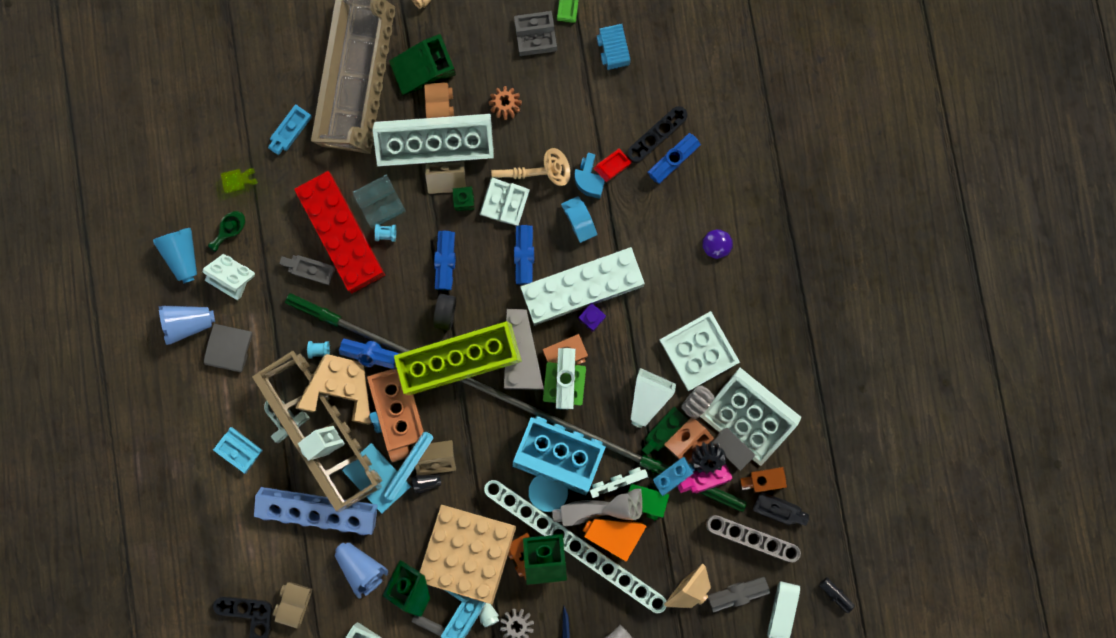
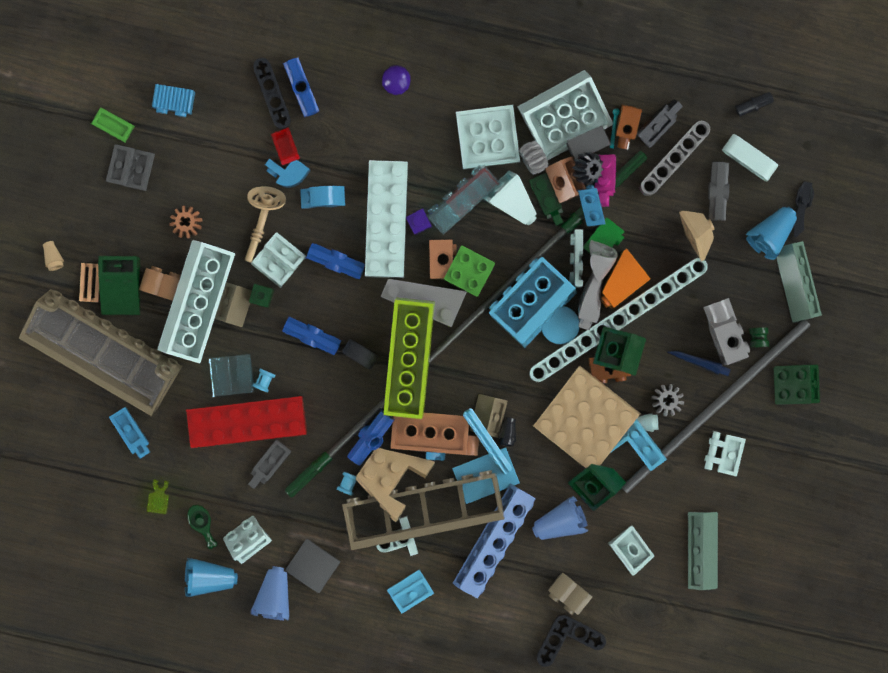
camera: 70 degrees left, 5 degrees up
light aqua hinge [298,426,345,461] -> none
light aqua piece [556,348,576,409] -> none
none -> light nougat tile [79,263,100,302]
none -> clear light blue brick [427,164,501,235]
none -> teal hinge [610,108,620,149]

